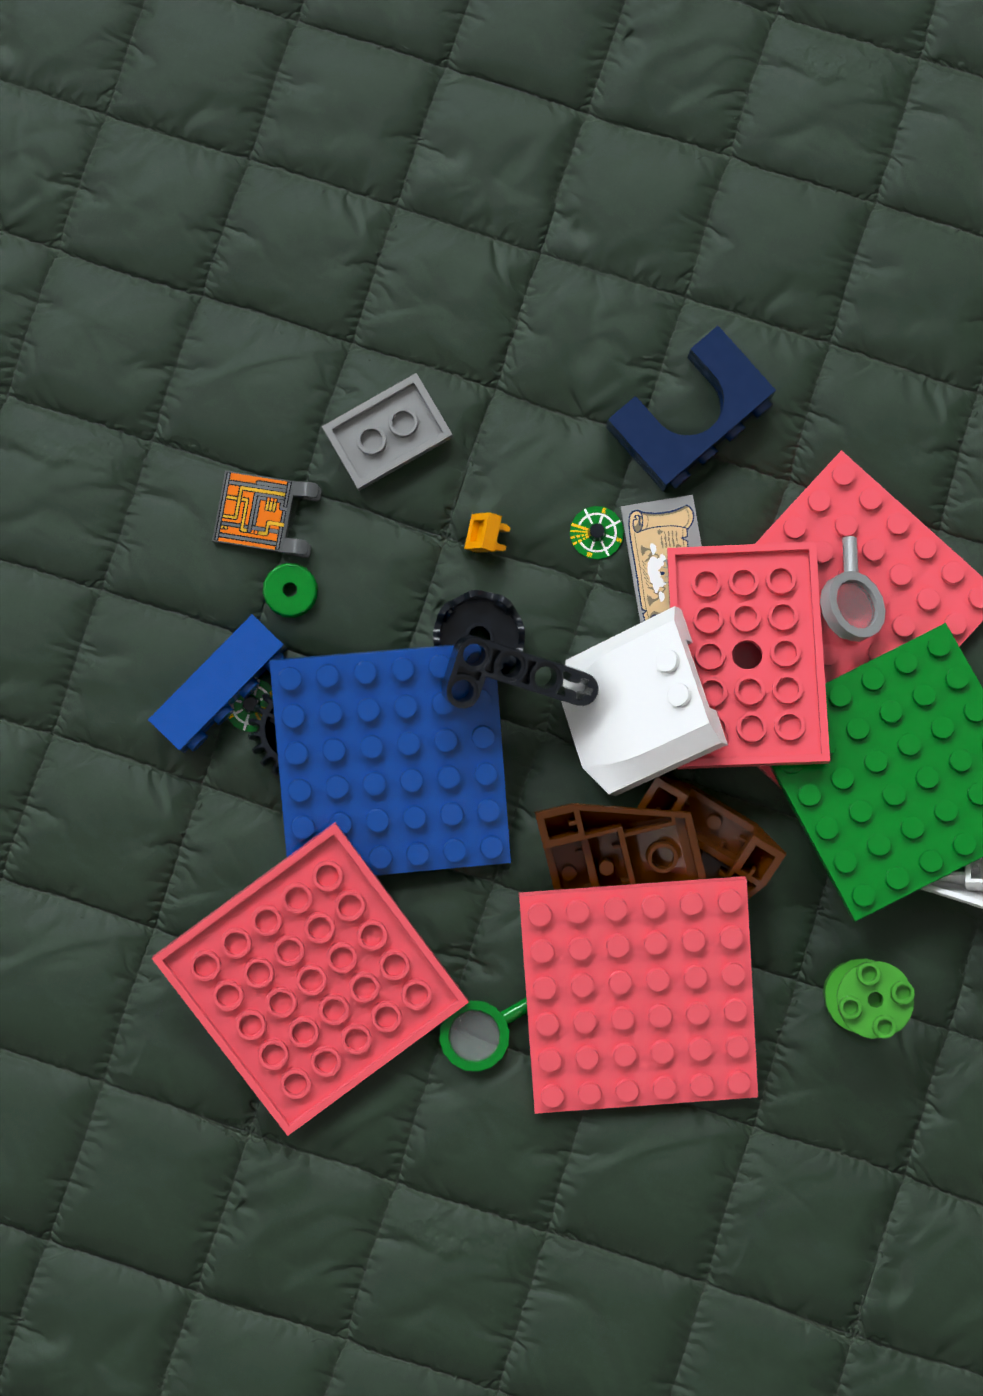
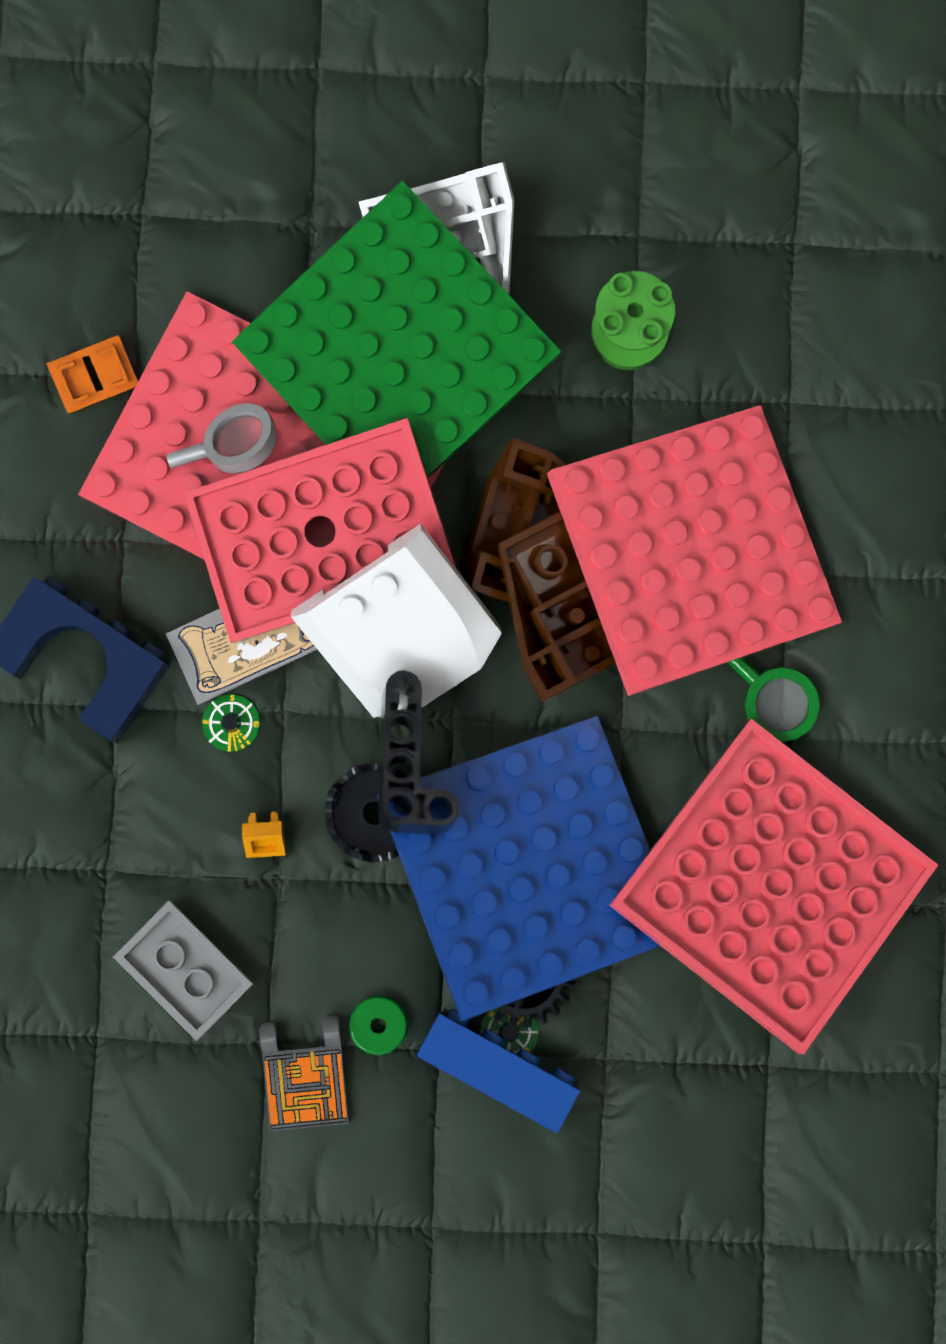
camera: 105 degrees left, 0 degrees up
none -> orange piece [46,335,138,414]

